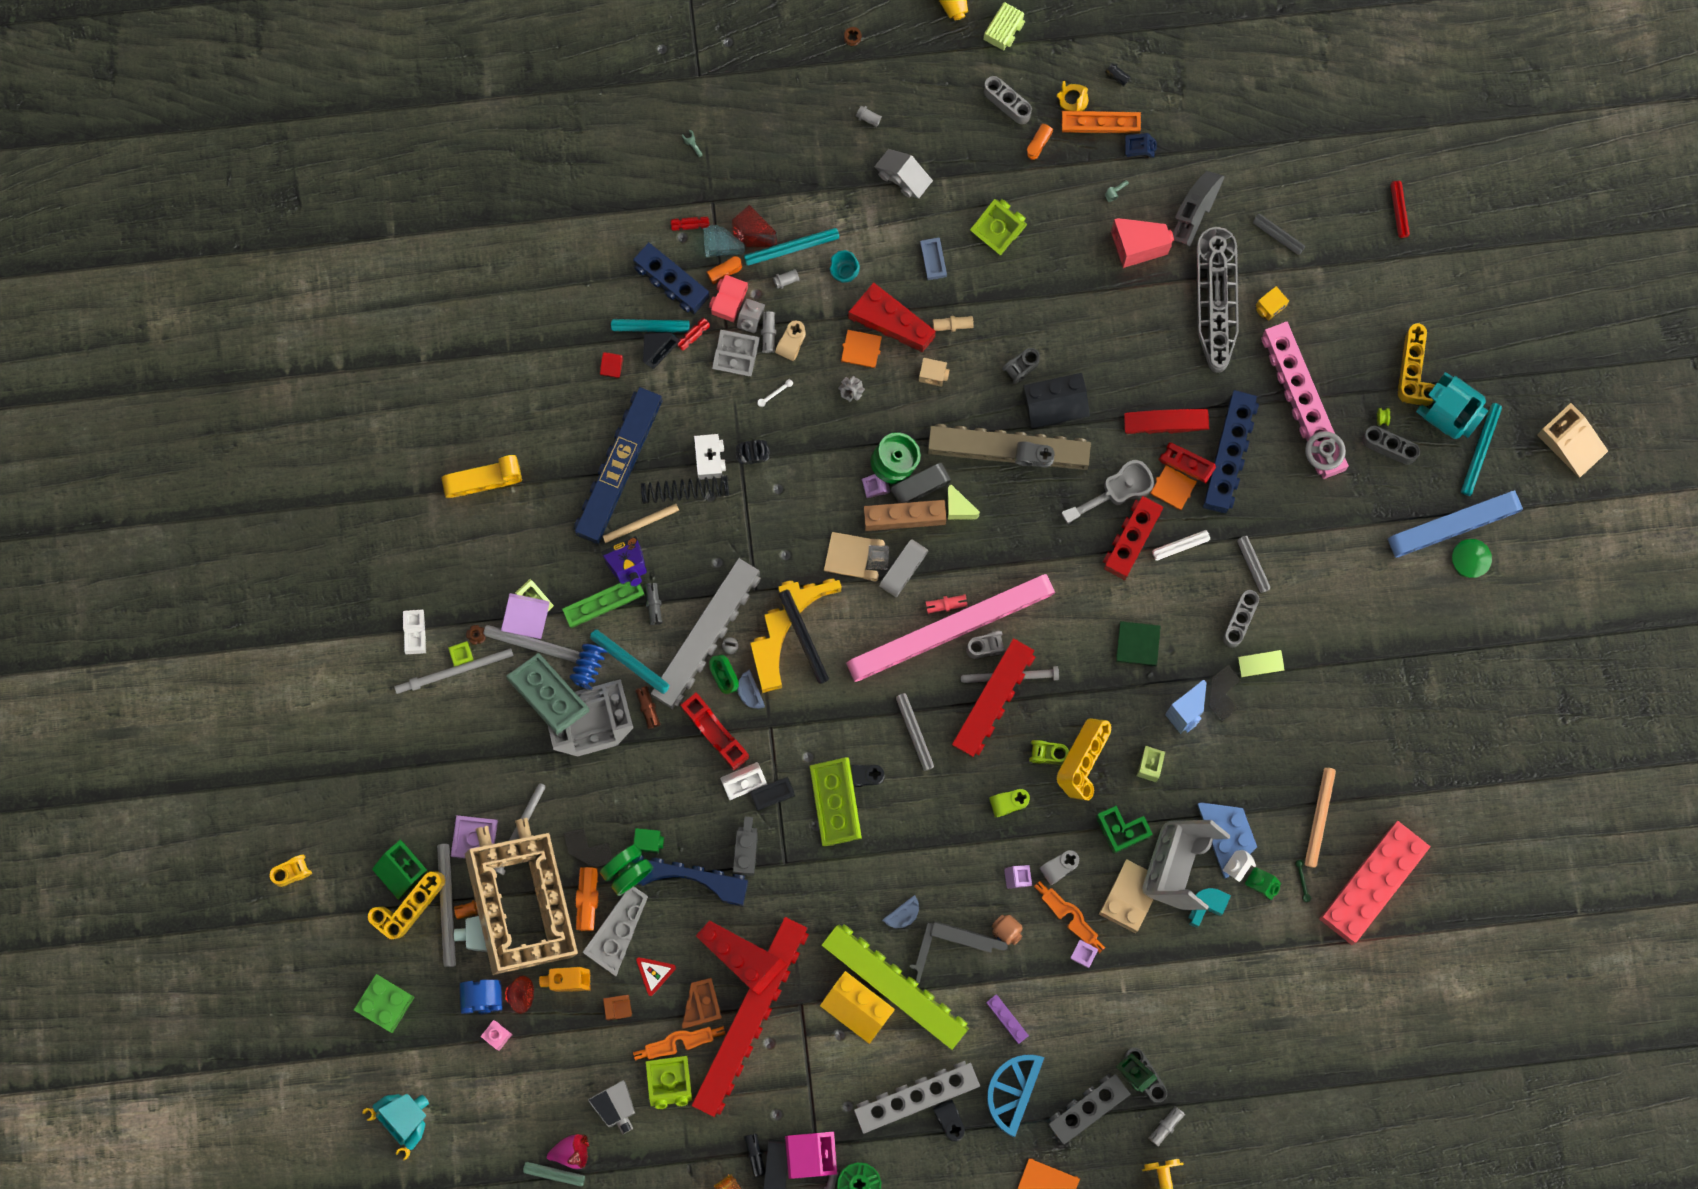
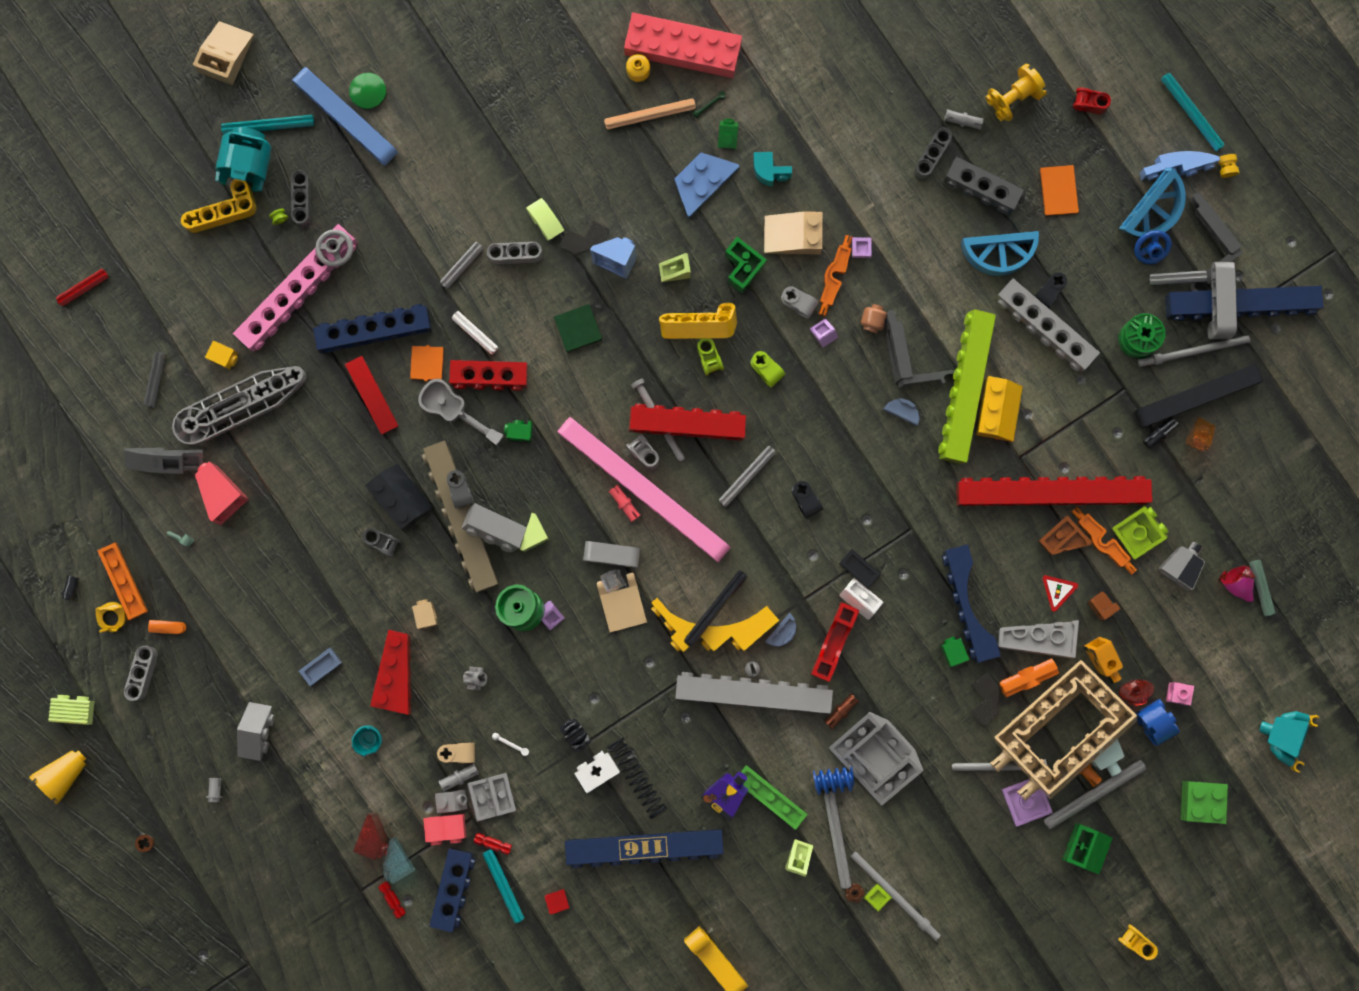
camera: 115 degrees left, 5 degrees up
yellow beam [368,871,445,939] -> none
white slope [403,610,426,654] -> none
lavender tile [501,593,550,639] -> none
sand green tile [506,653,589,735] -> none
teal axle [590,629,670,694] -> none
green wheel [600,844,653,896] -> none
tan bar [603,504,679,543] -> none
black slope [643,332,681,369] -> none
dark grey pin [644,583,663,625] -> none
sand green hand [682,130,703,157] -> none
red wedge [696,920,787,995] -> none
orange bar [707,256,742,285] -> none
green plate [709,655,739,694] -> none
dark grey hinge [733,816,758,876] -> none
teal axle [744,228,839,266] -> none
light grey pin [773,269,800,289] -> none
dark pink slope [785,1132,837,1179] -> none
lime tile [810,757,862,846] -> none
orange piece [841,330,882,368] -> none
medium nougat brick [864,500,946,531] -> none
dark grey beam [891,463,951,503] -> none
tan pin [933,316,973,332] -> none
lime plate [970,199,1027,255] -> none
medium lavender piece [986,994,1029,1044] -> none
dark green slope [1116,1053,1157,1093] -> none
dark blue bracket [1125,133,1157,158] -> none
light grey windscreen [1142,820,1230,910] -> none
red plate [1159,442,1216,483] -> none
white plate [1223,850,1256,882] -> none
none -> light grey brick [461,503,527,552]
none -> green brick [504,420,533,443]
none -> yellow head [626,54,650,82]

